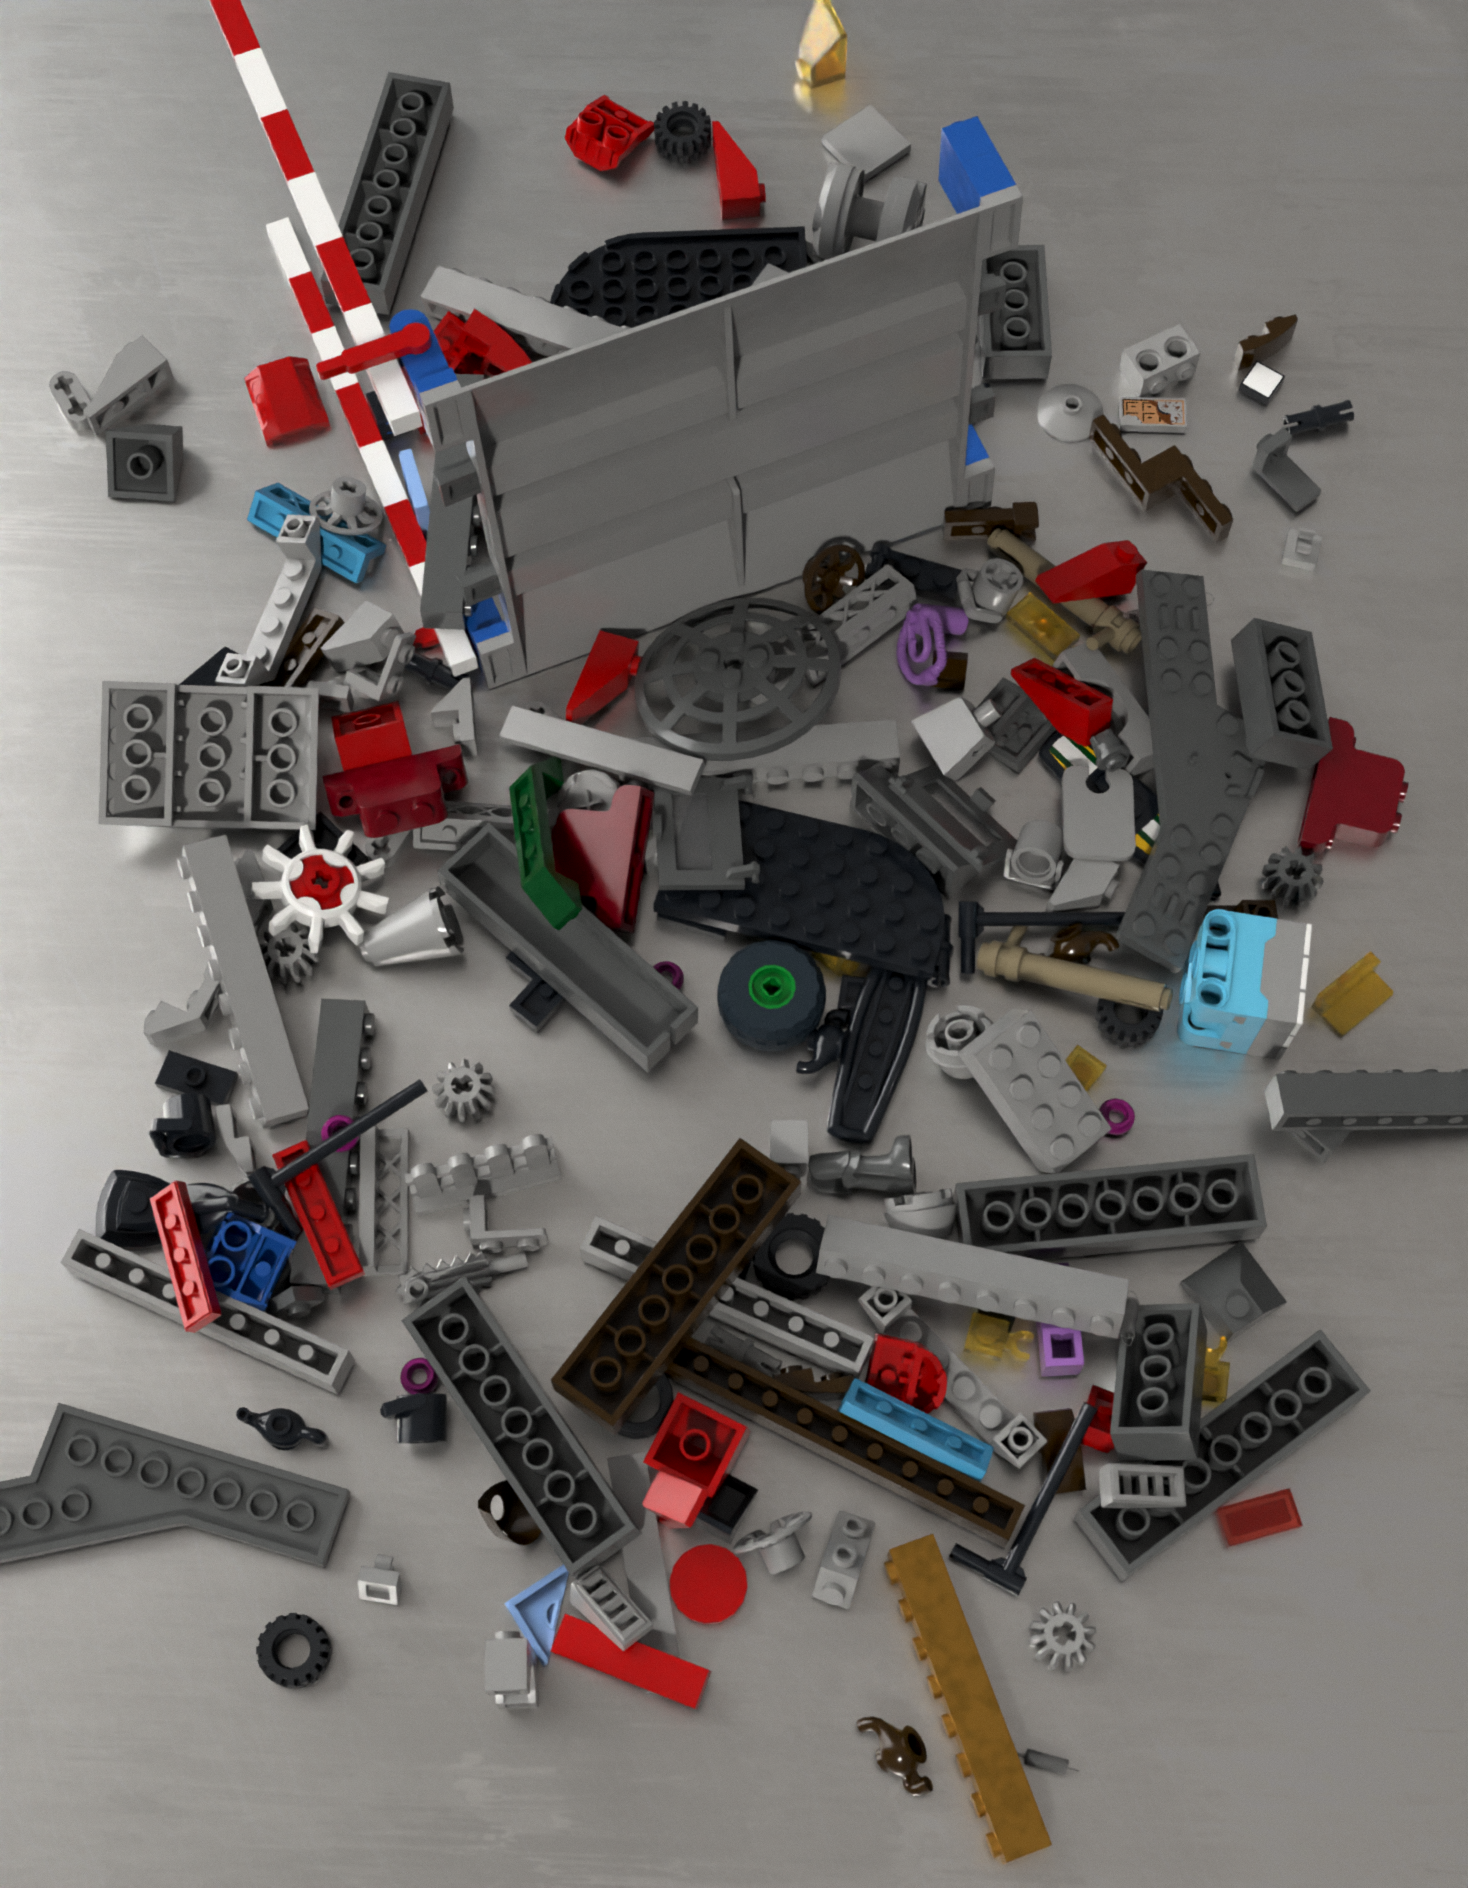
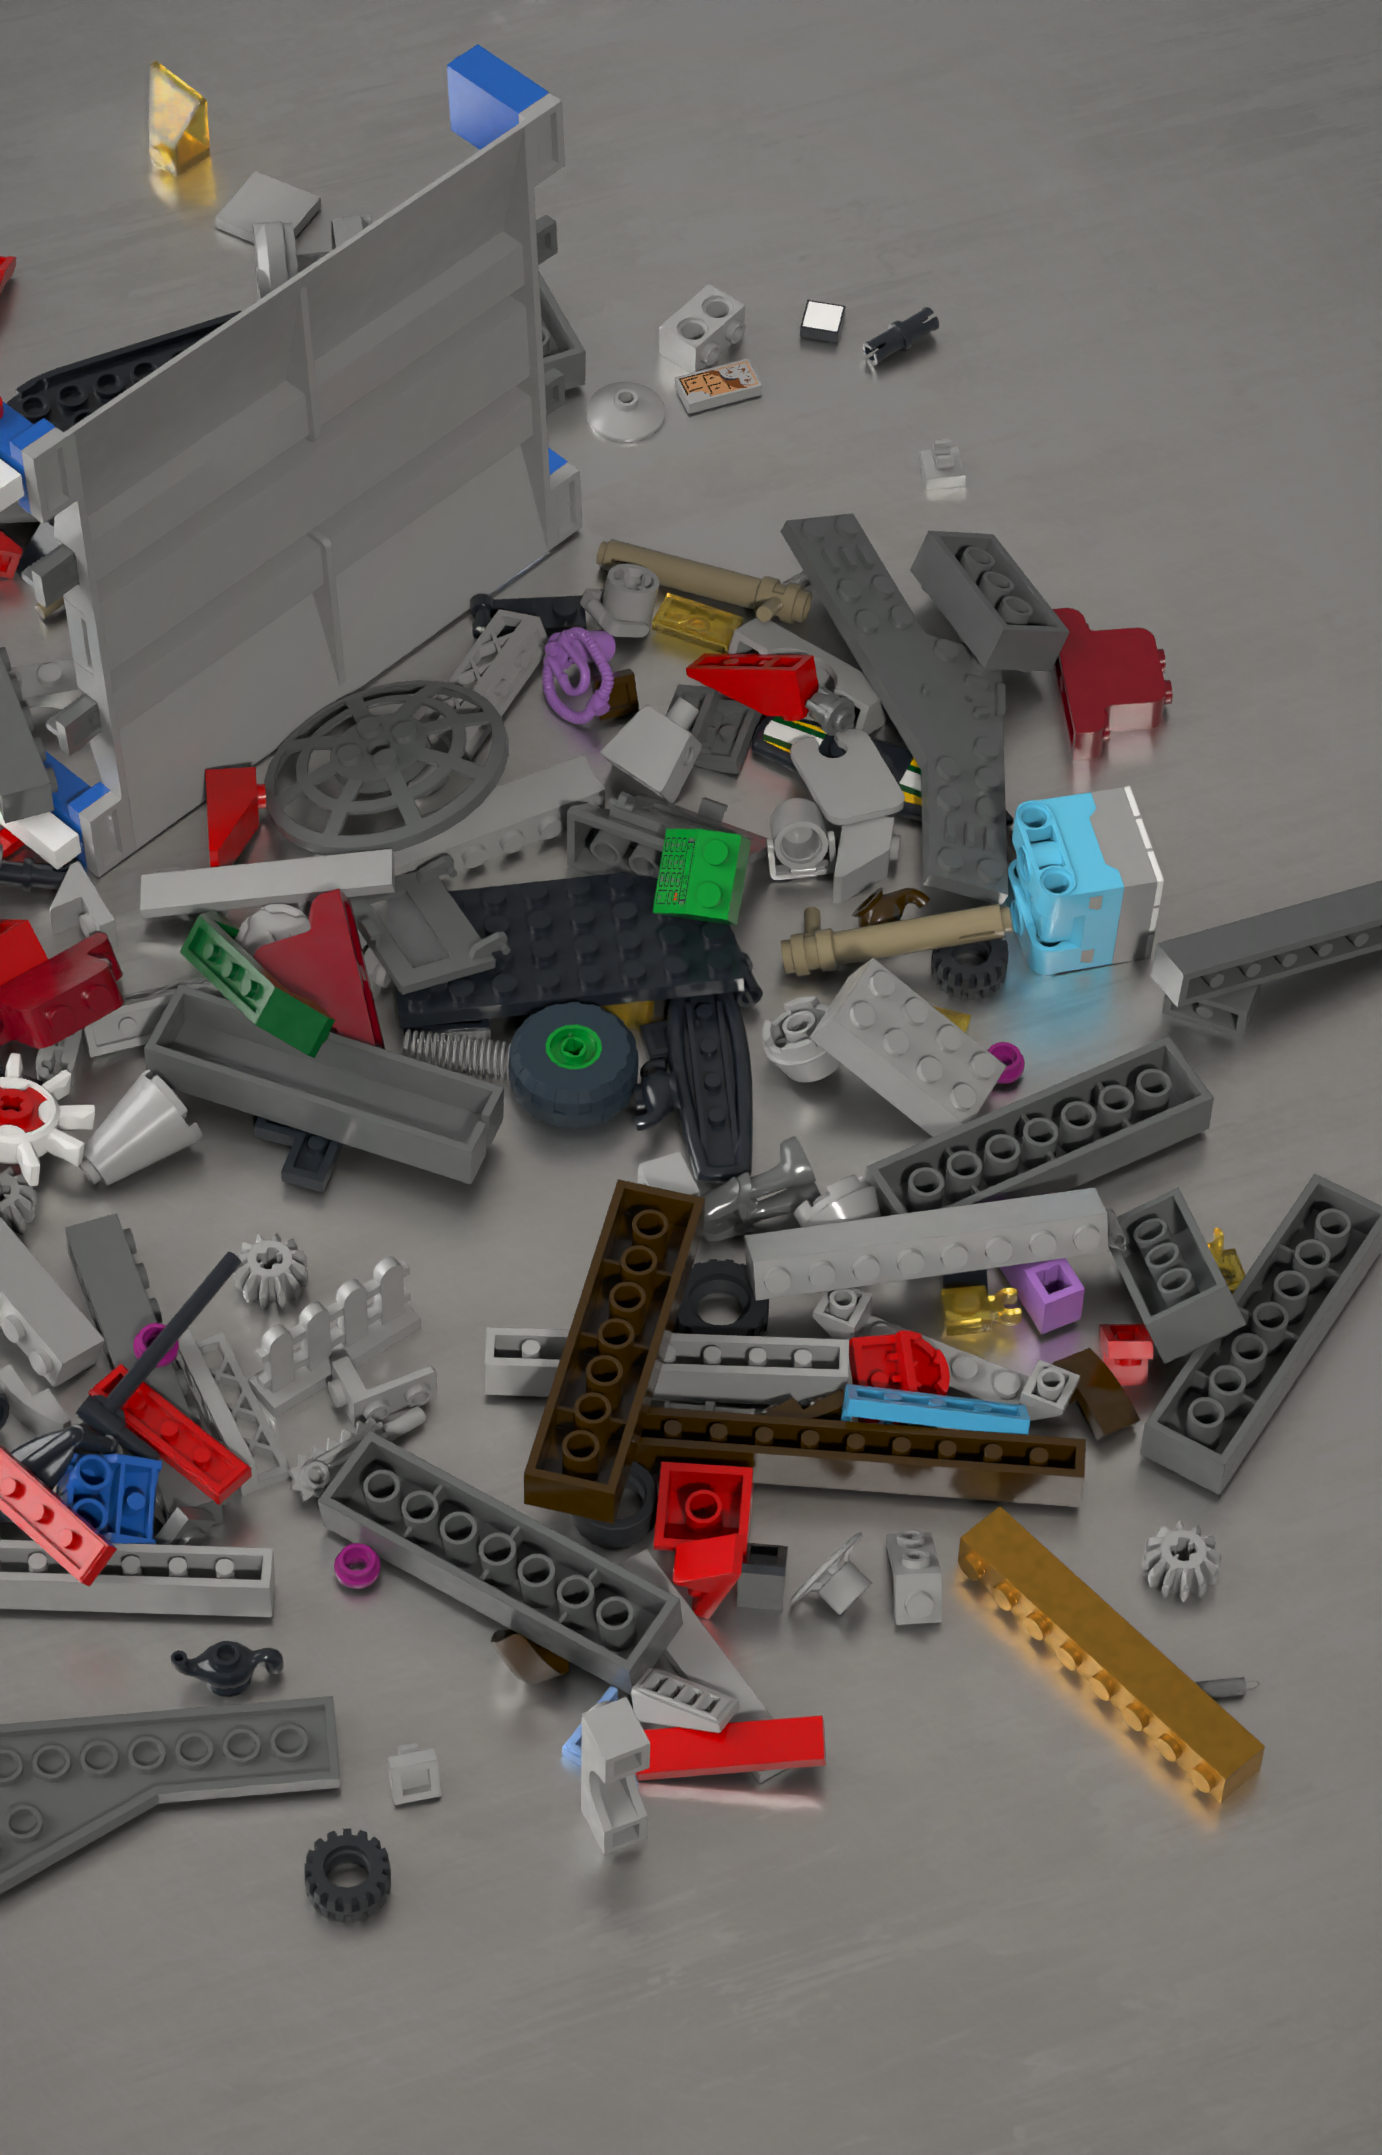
camera: 25 degrees left, 15 degrees down
black piece [380,1393,447,1444] -> none
black tyre [654,101,712,164] -> none
red tile [669,1544,748,1625] -> none
red slope [712,121,766,220] -> none
dark brown wheel [802,544,865,615] -> none
dark brown piece [856,1716,933,1797] -> none
dark brown plate [942,502,1039,542] -> none
black bar [949,1402,1098,1597] -> none
black bar [958,901,1125,974] -> none
red slope [1035,540,1148,604] -> none
dark brown bracket [1089,414,1234,543] -> none
light grey slope [1099,1463,1186,1508] -> none
dark grey slope [1180,1241,1287,1345] -> none
clear red tile [1215,1488,1303,1548] -> none
dark brown slope [1234,314,1298,371] -> none
dark grey bracket [1252,428,1321,511] -> none
dark grey gear [1262,846,1324,907] -> none
clear yellow panel [1311,951,1393,1037] -> none
none -> light grey piece [402,1029,512,1082]
none -> green slope [653,829,751,926]

